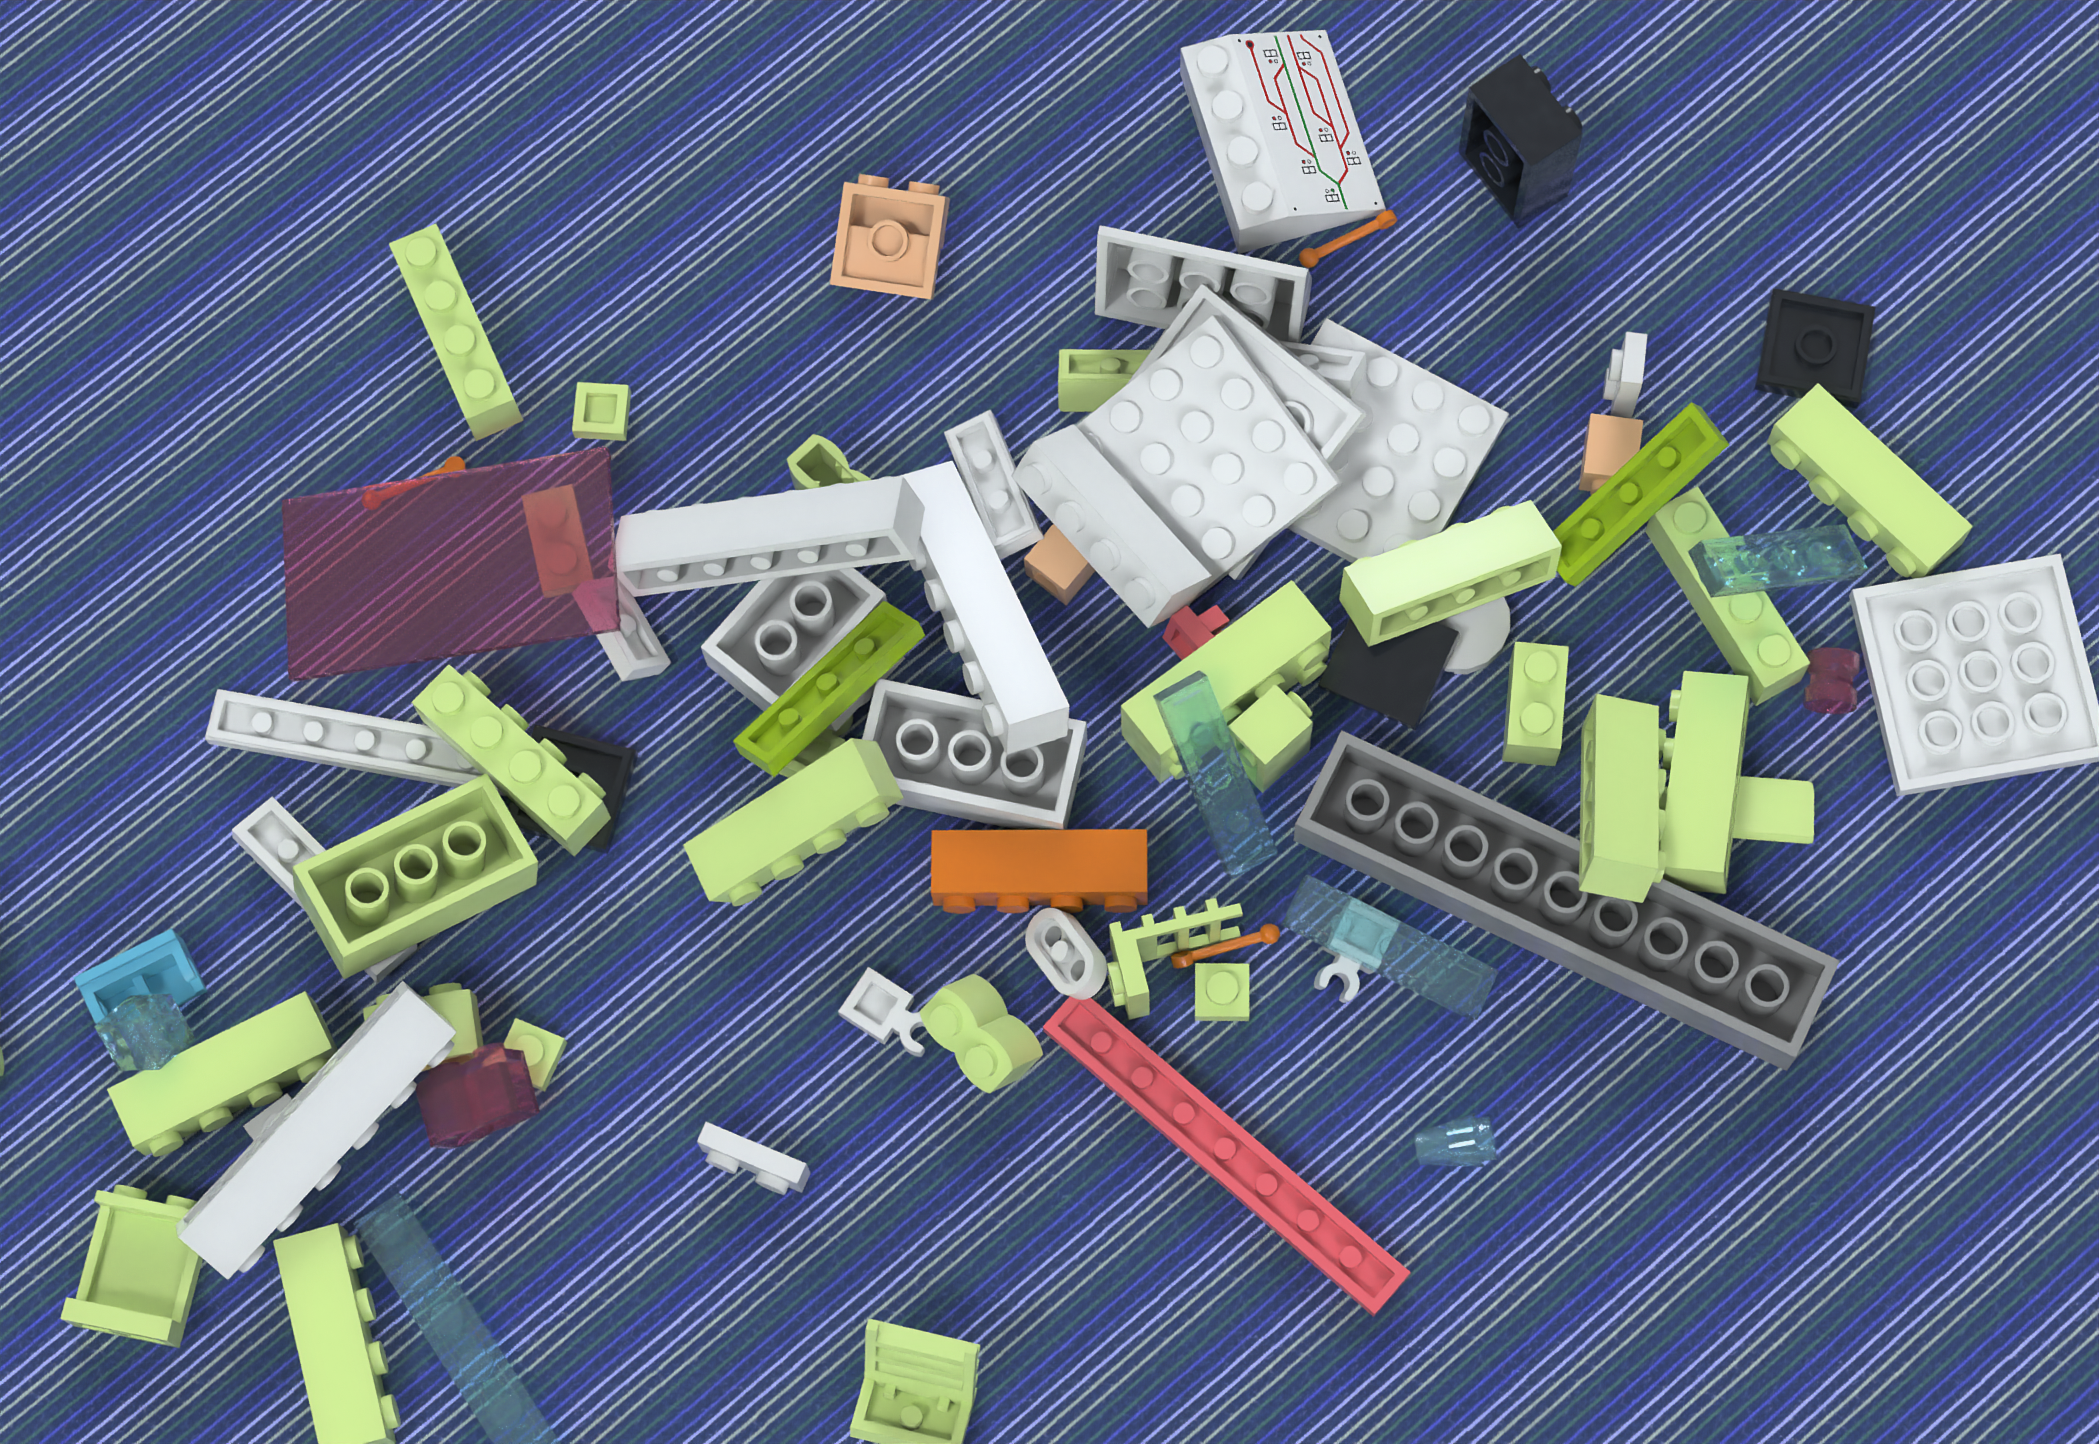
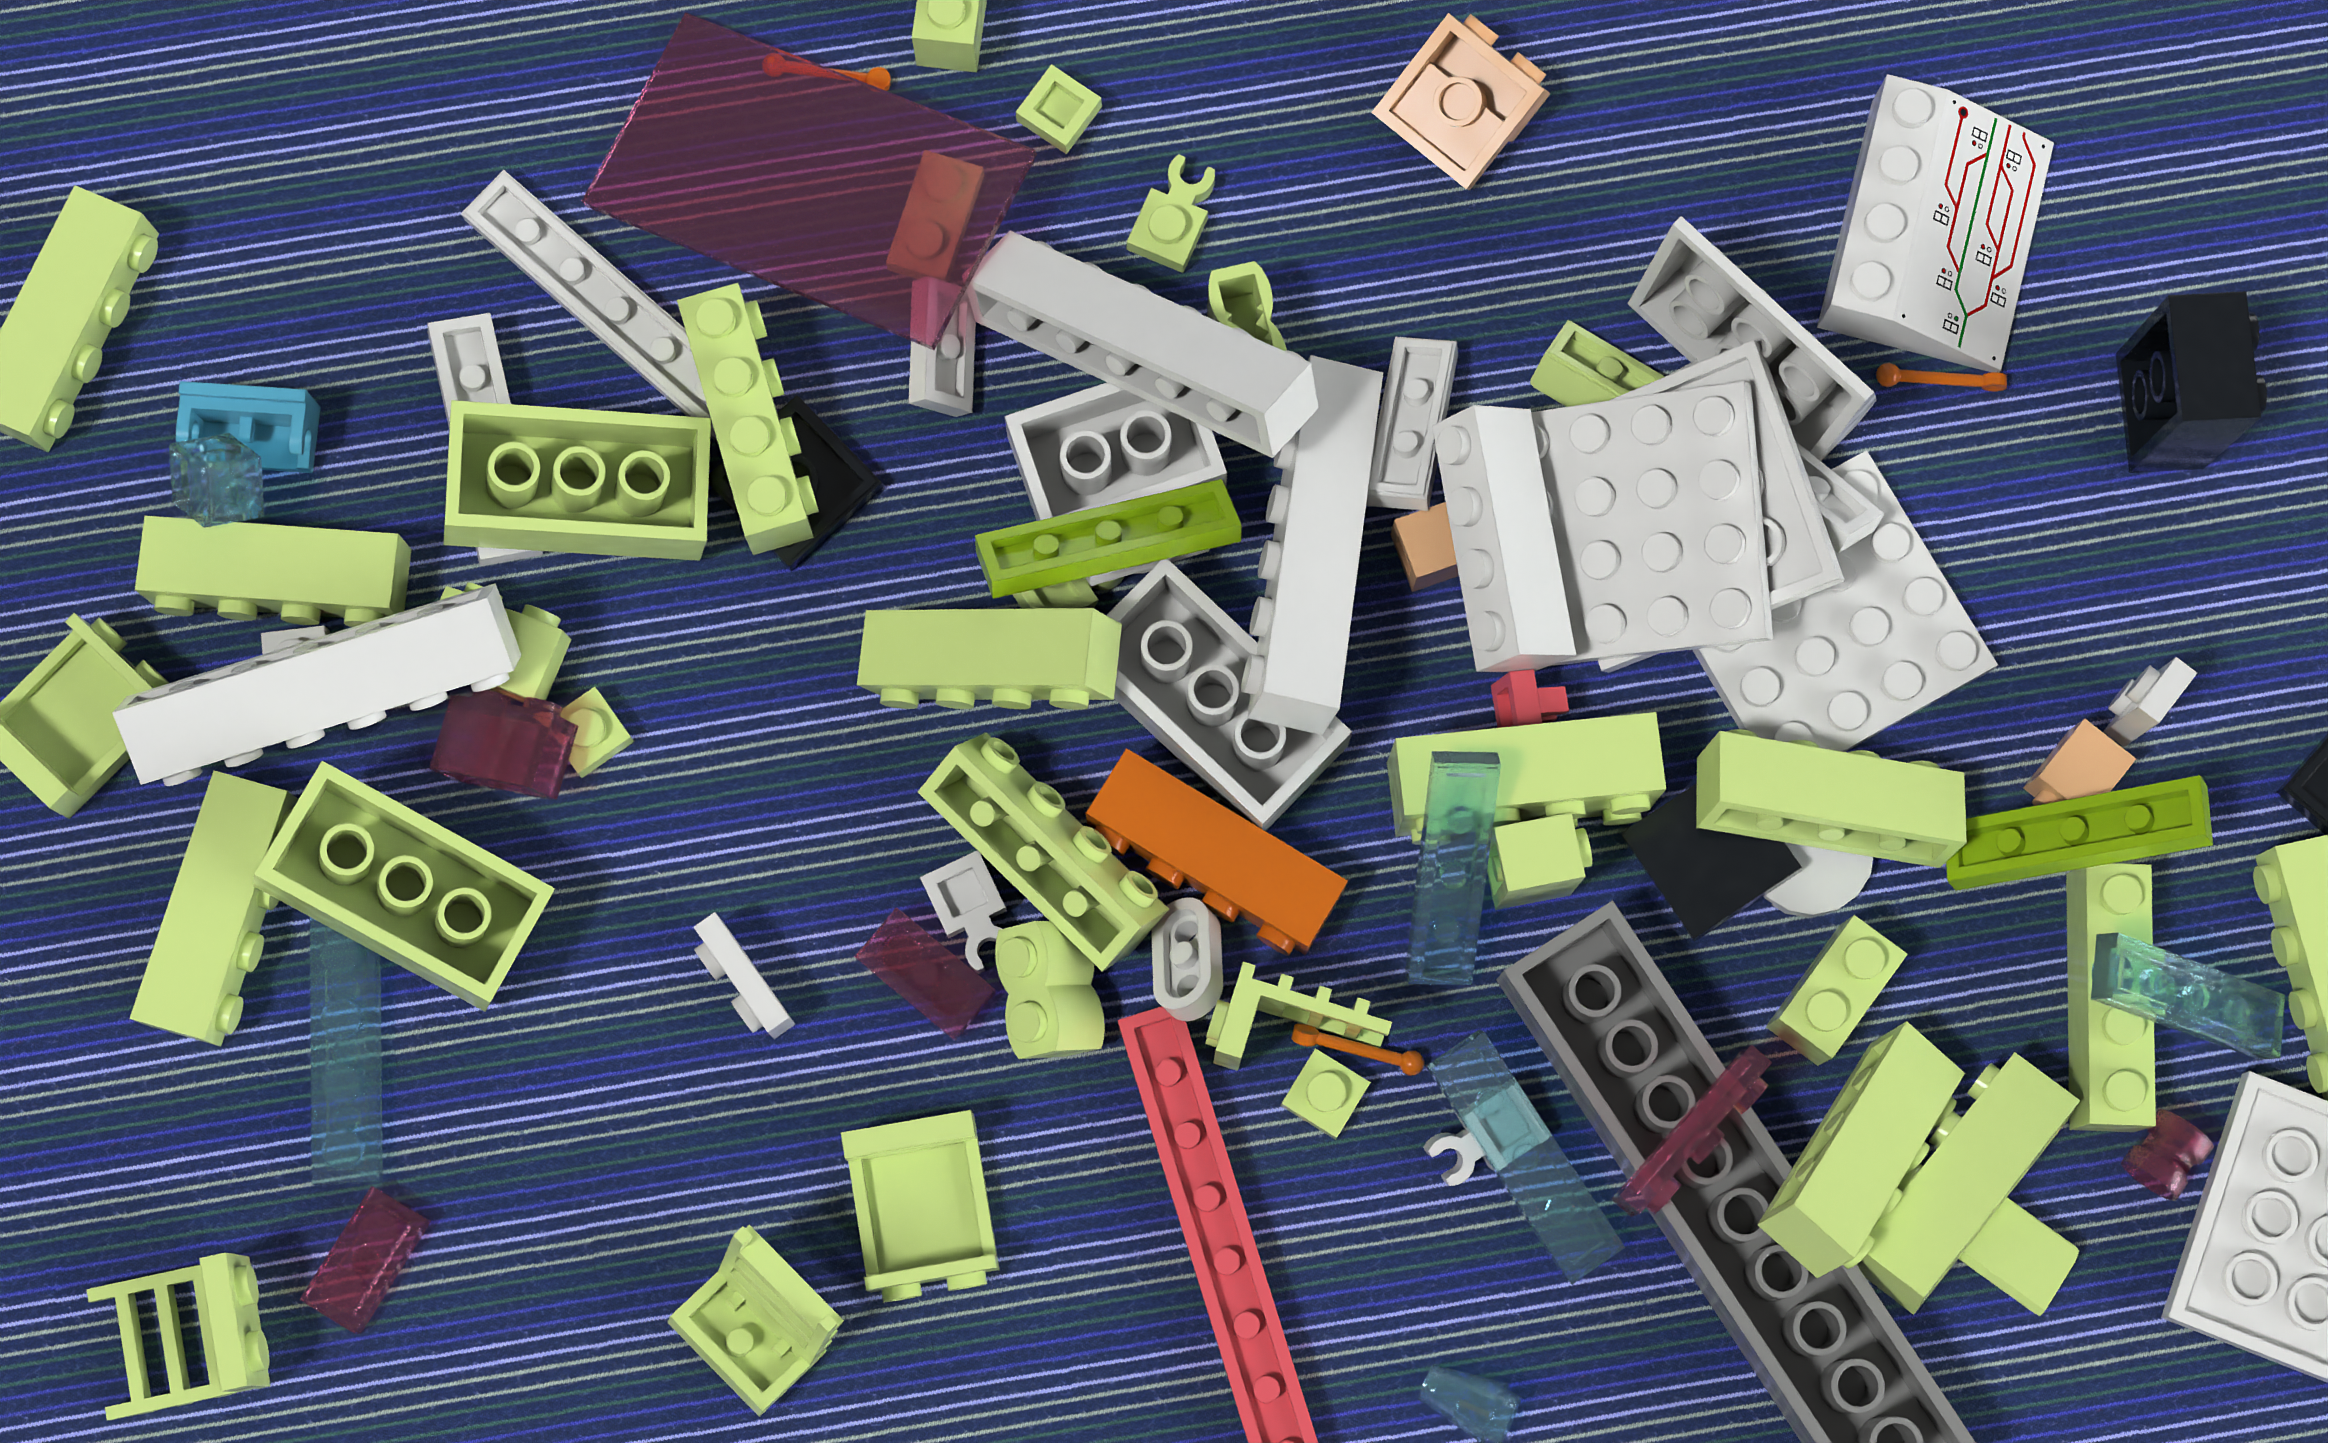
camera: 25 degrees right, 5 degrees up
none -> yellowish green brick [254,761,555,1012]
none -> yellowish green panel [841,1110,1000,1302]
none -> clear pink plate [854,907,996,1042]
none -> yellowish green brick [918,732,1169,972]
none -> yellowish green plate [1127,154,1215,273]
none -> clear pink plate [1611,1045,1772,1217]

